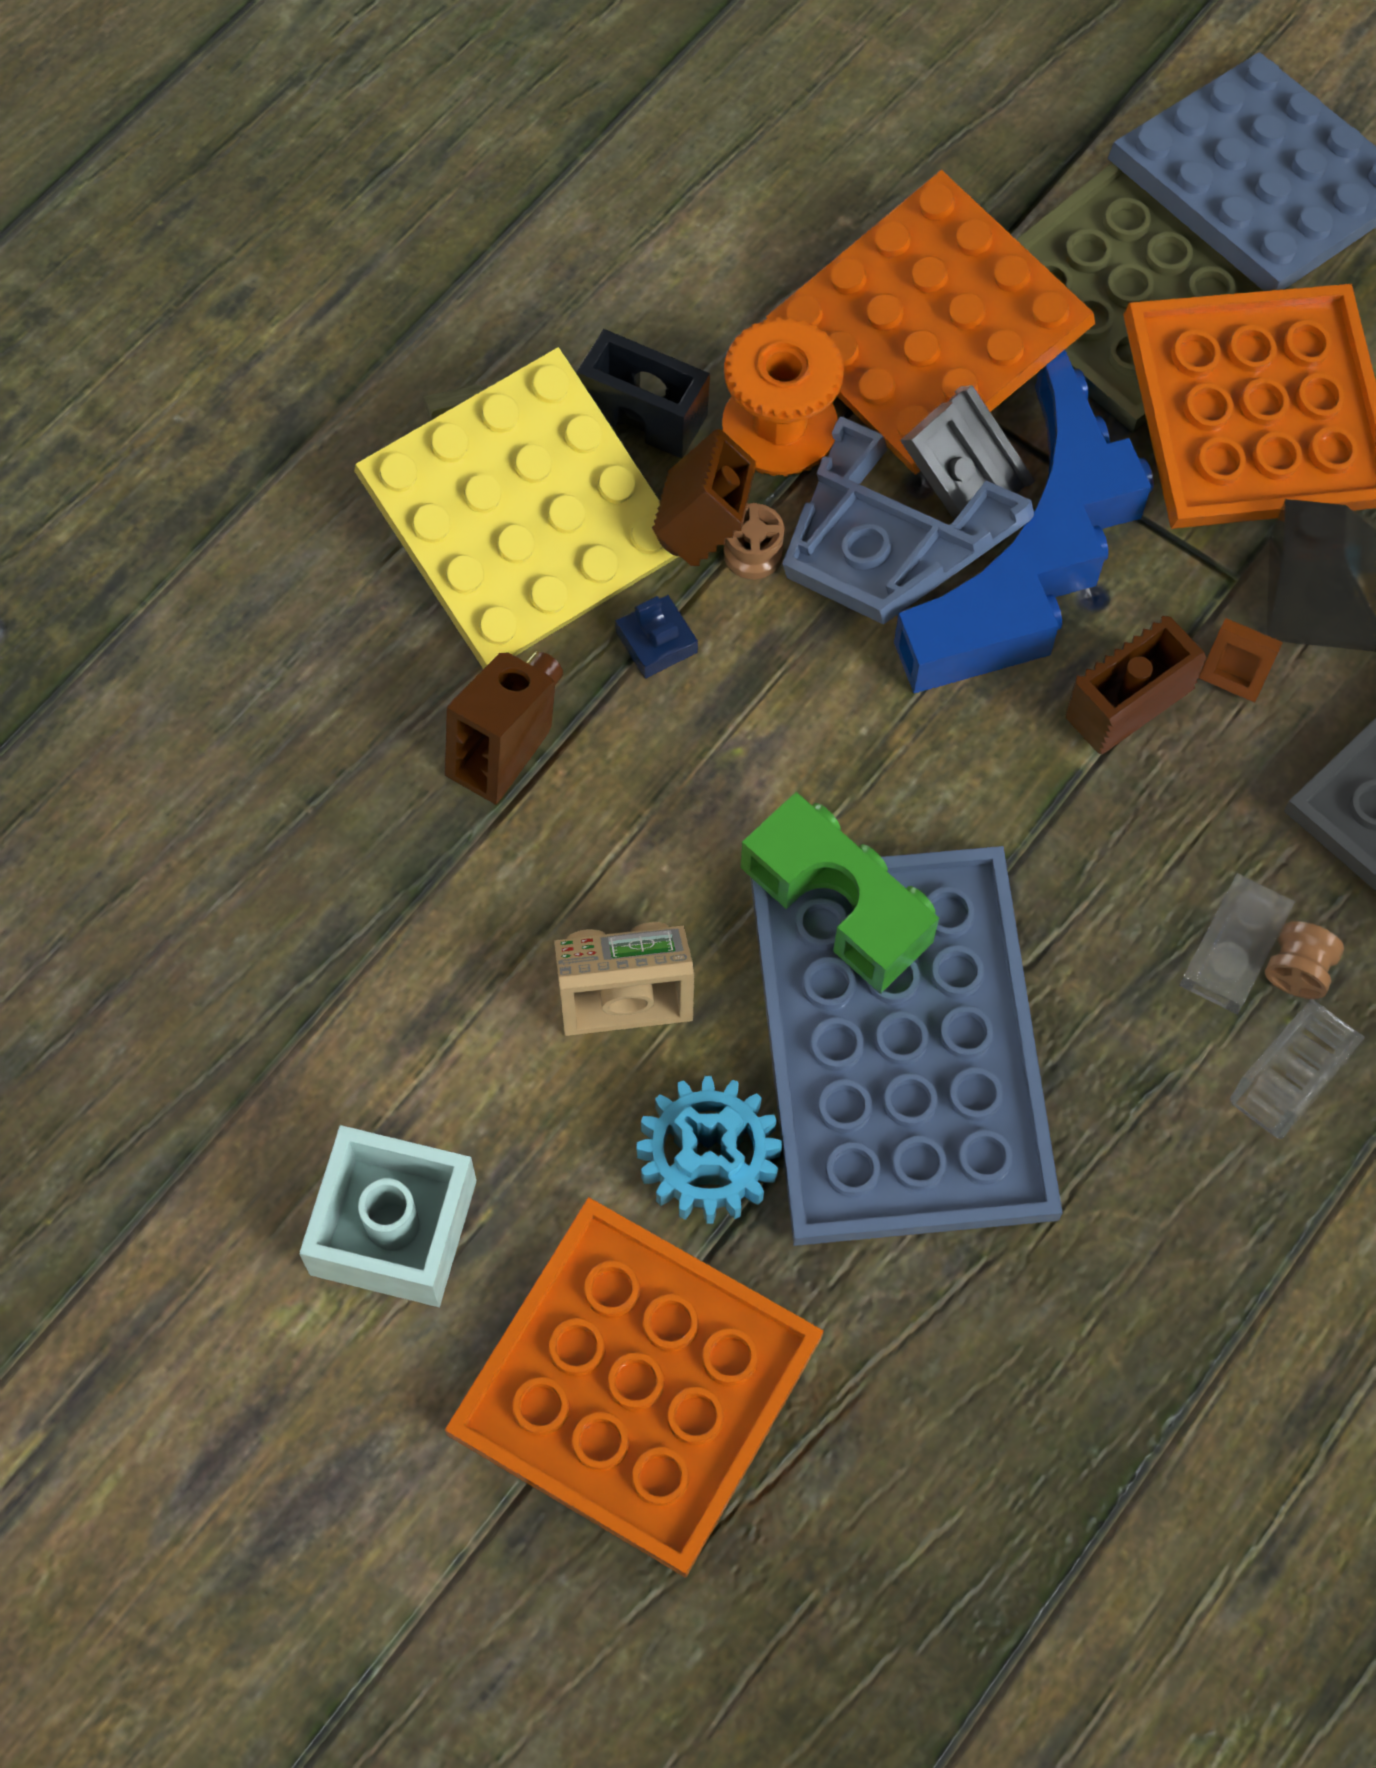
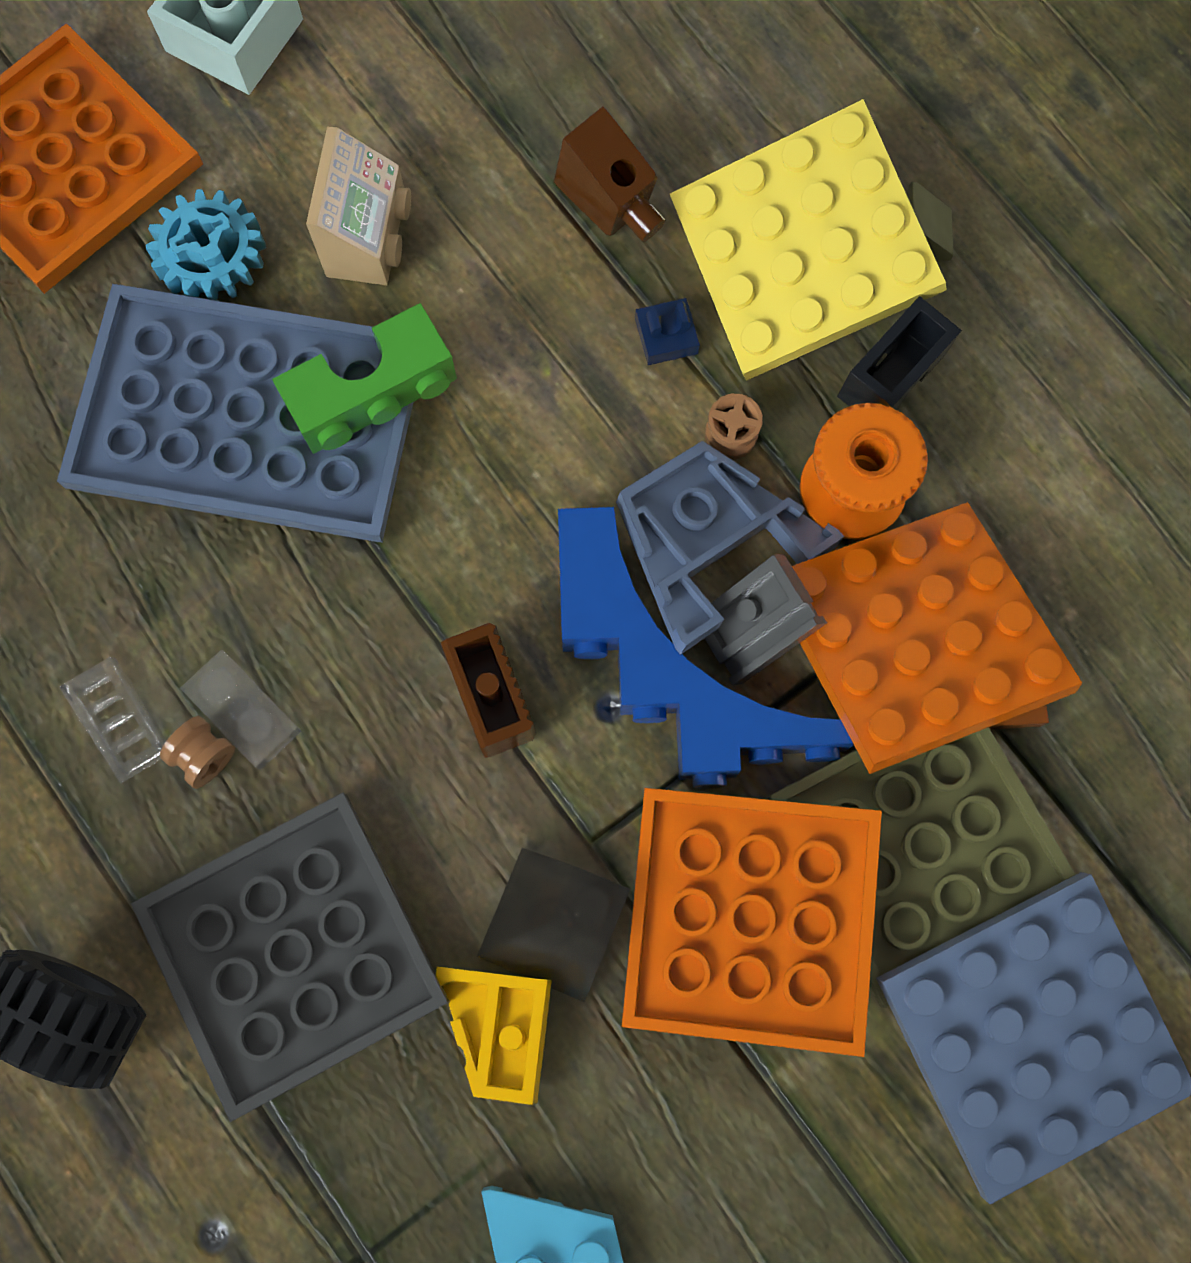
camera: 105 degrees right, 10 degrees up
reddish brown brick [652,429,756,566] -> none
dark orange tile [1199,618,1283,703] -> none

